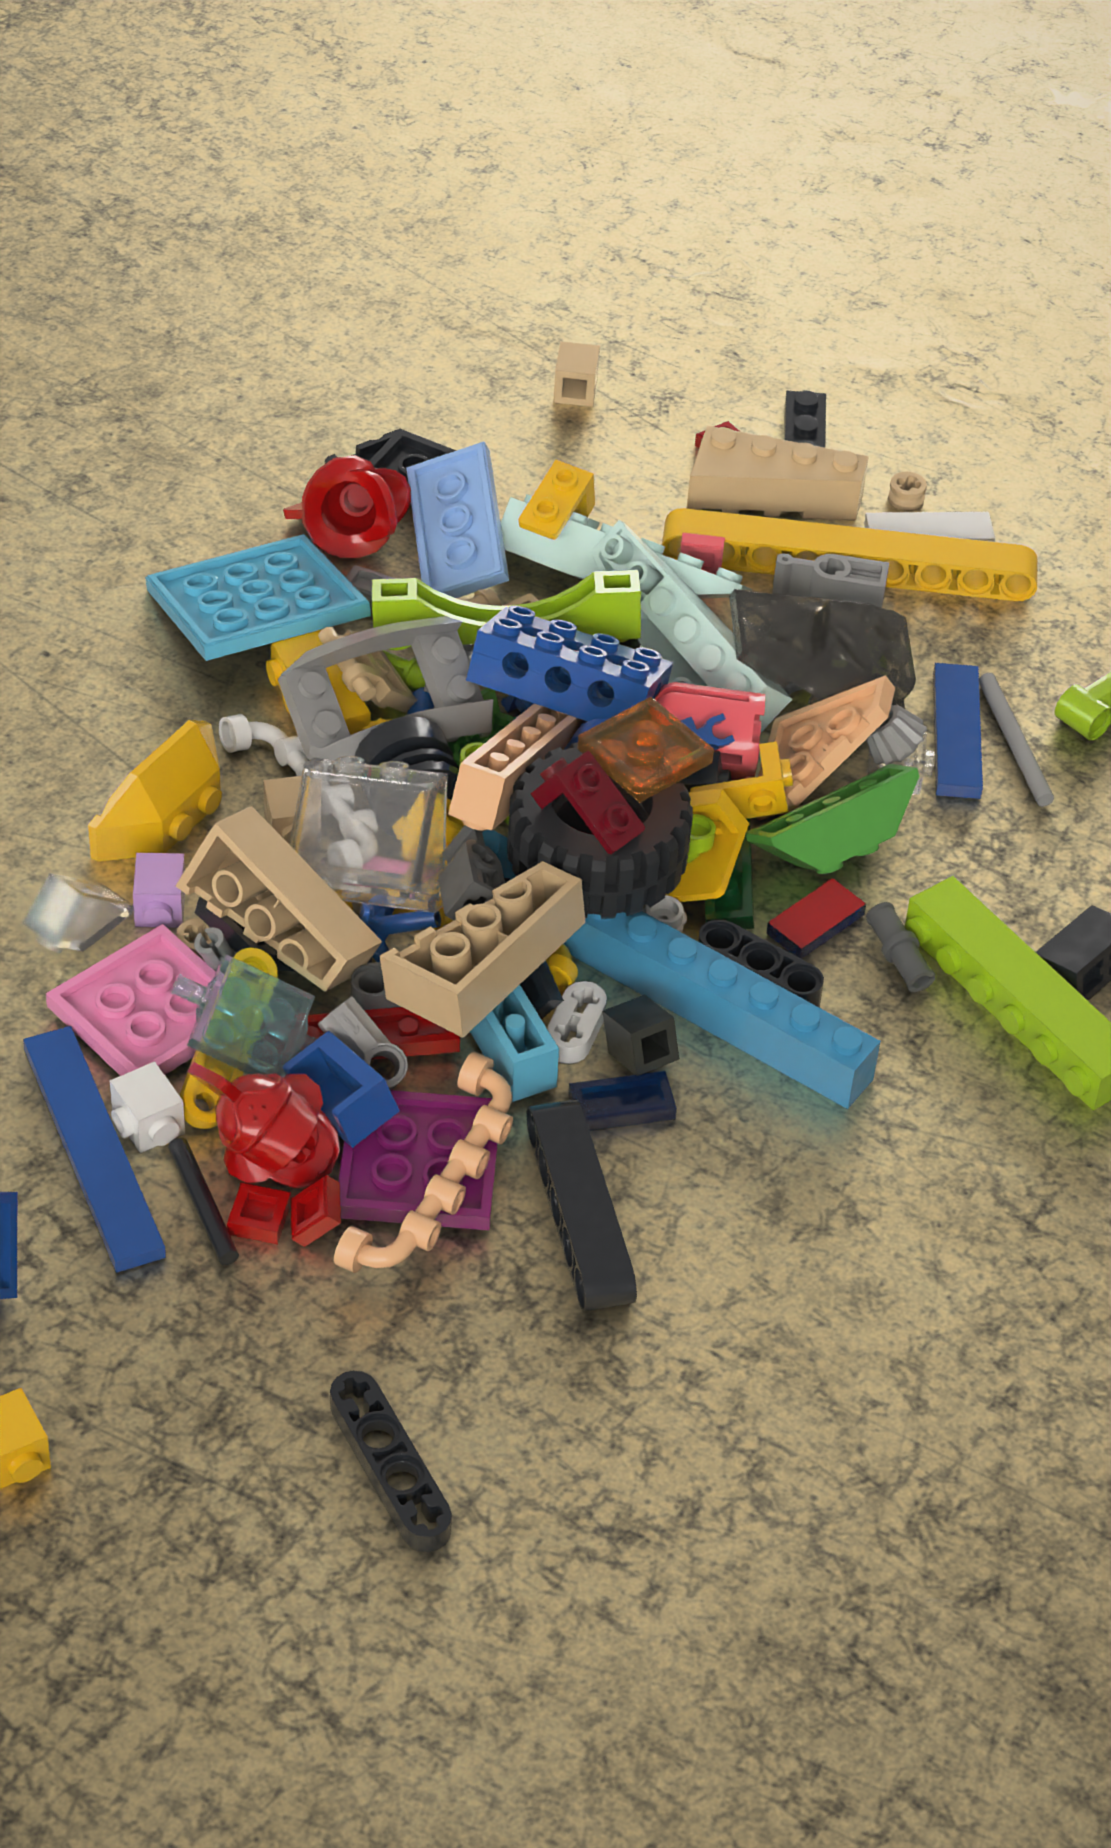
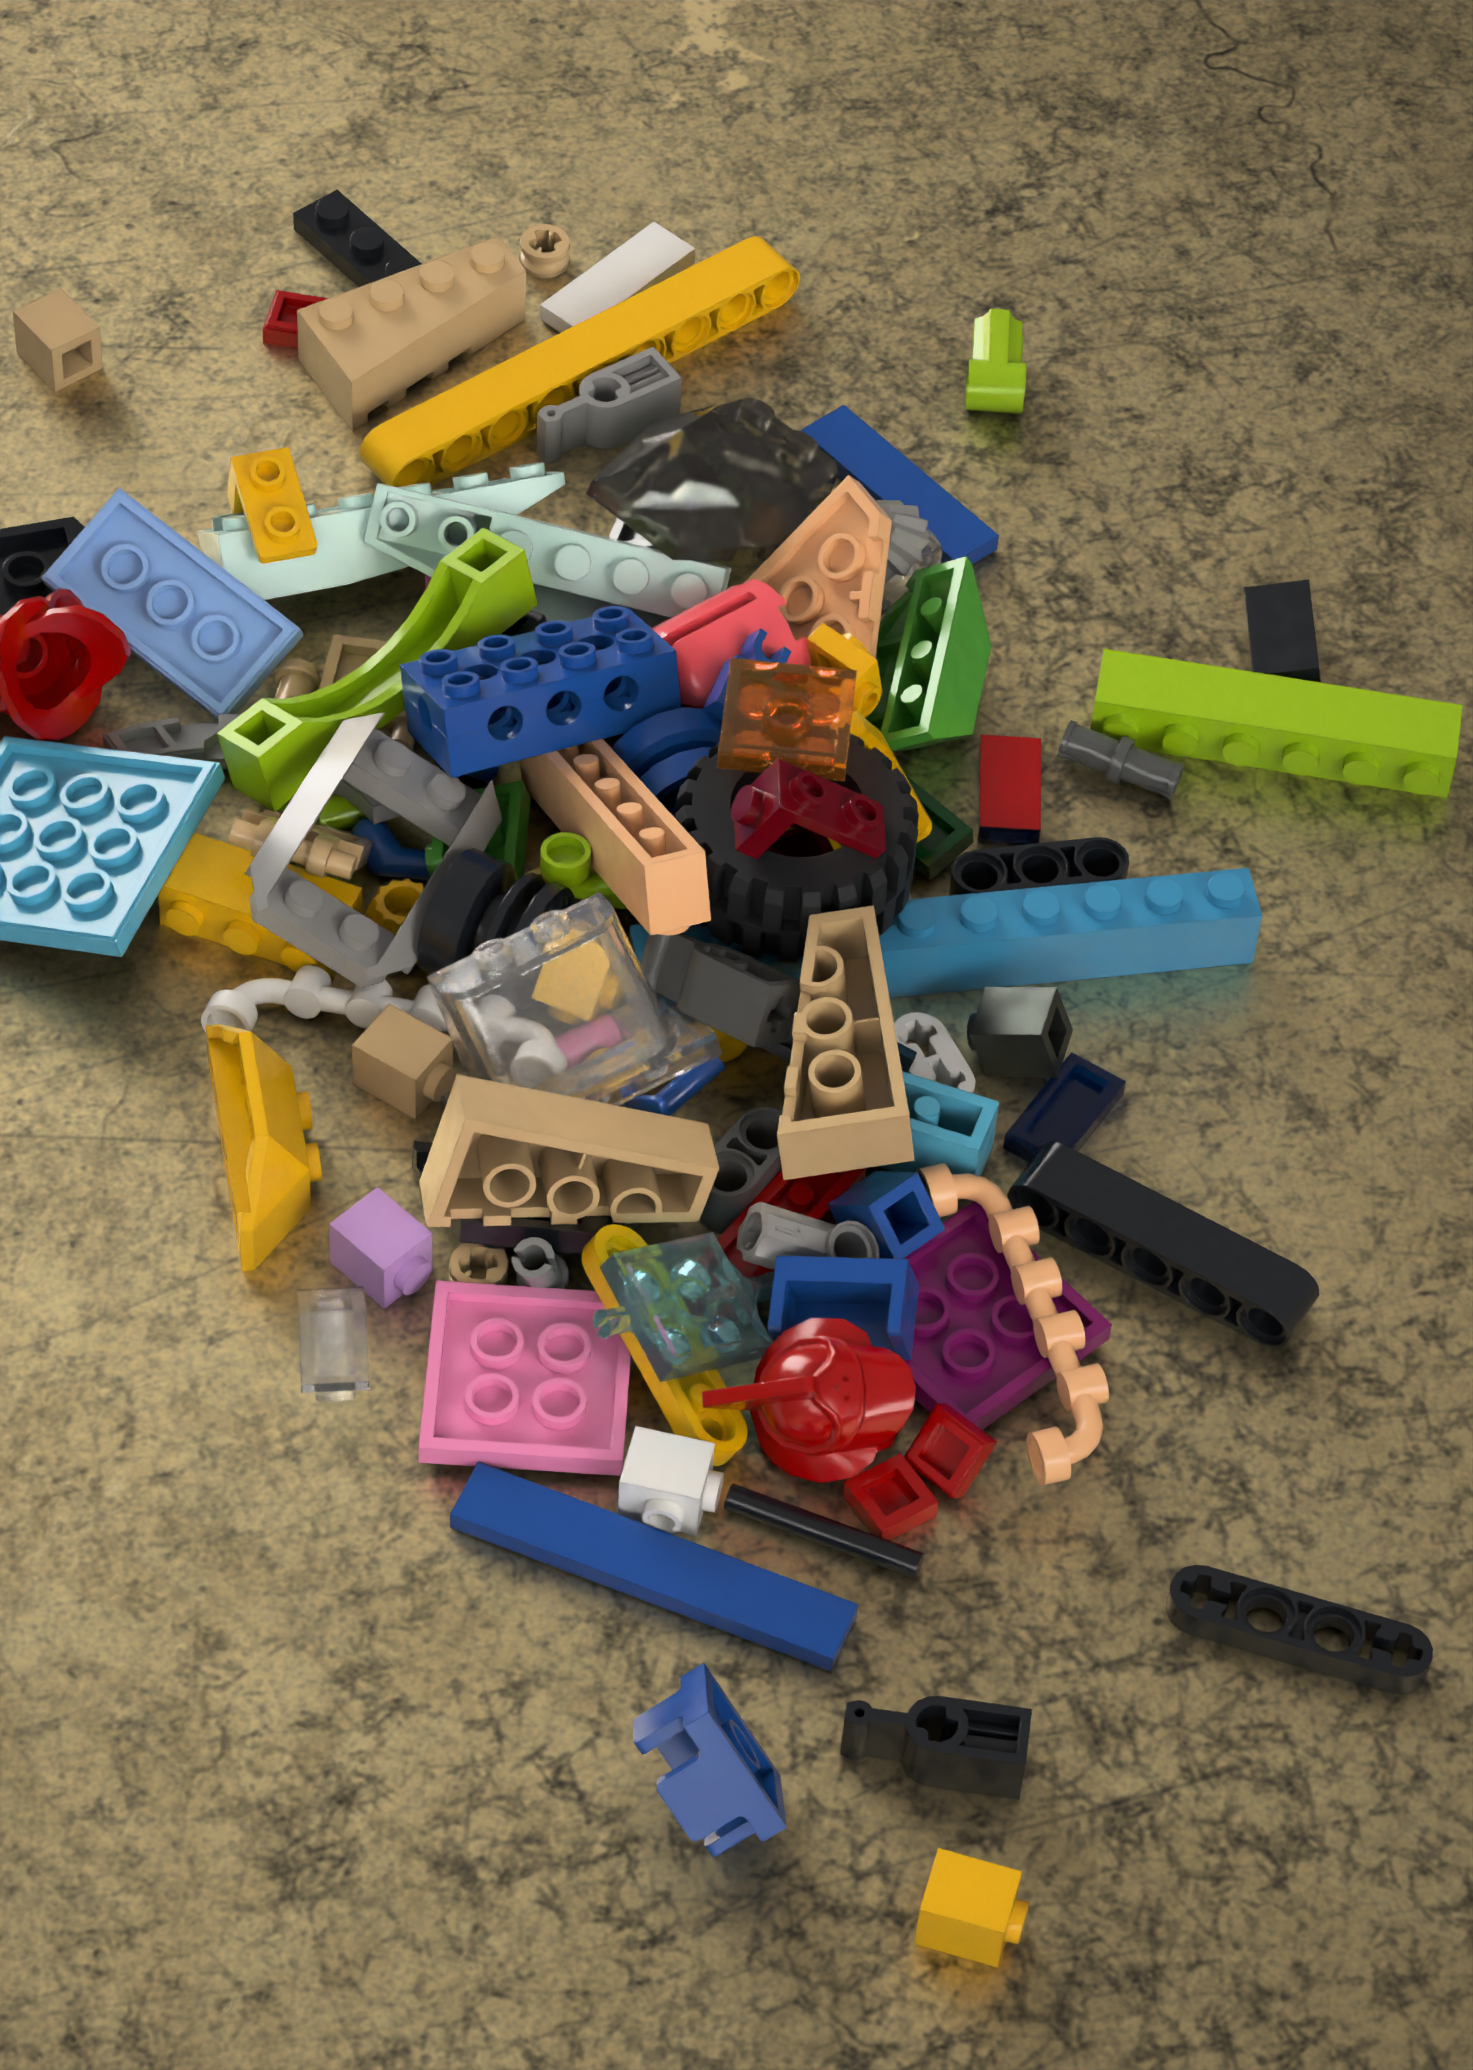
camera: 45 degrees left, 5 degrees up
coral tile [680,533,725,575] -> none
light grey bar [979,673,1054,807] -> none
none -> blue brick [828,1171,945,1259]
none -> black piece [840,1696,1032,1800]

